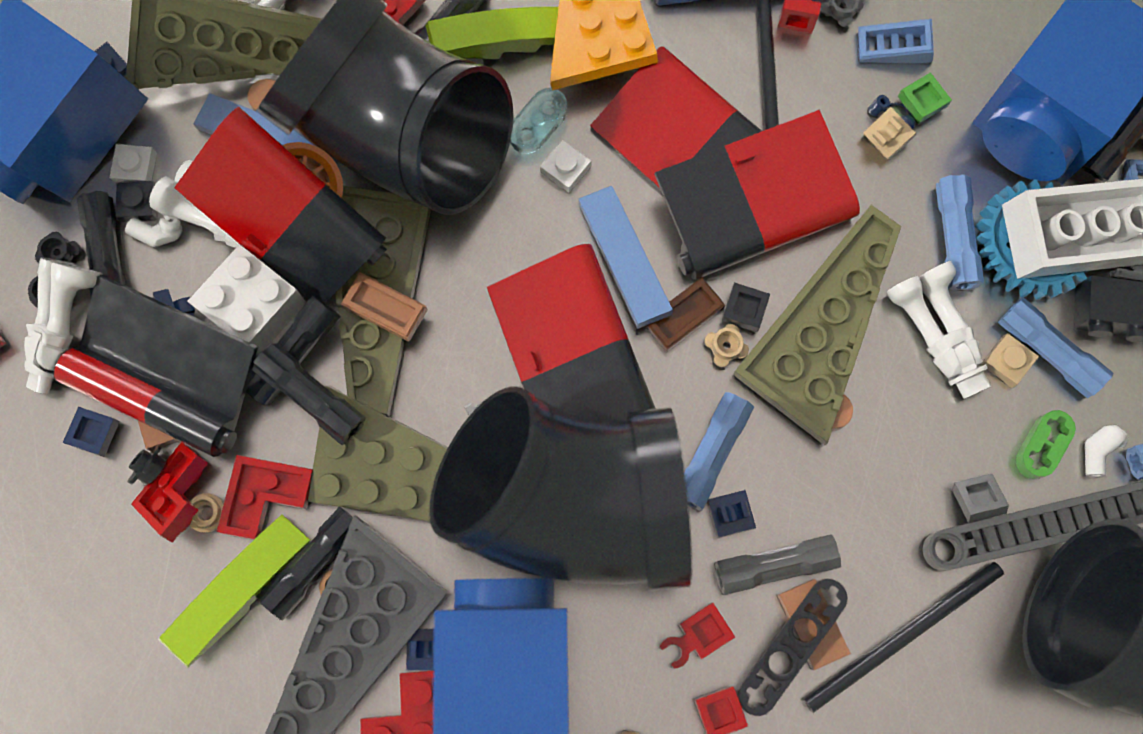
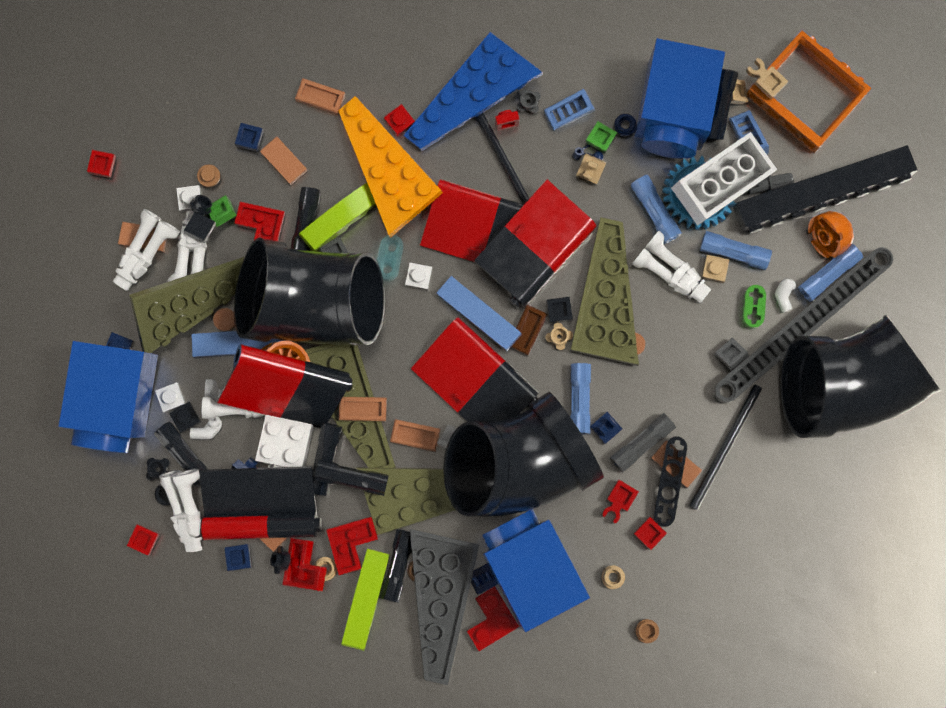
camera: 30 degrees left, 5 degrees up
none -> nougat tile [390,419,441,452]
none -> dark blue plate [614,114,637,136]

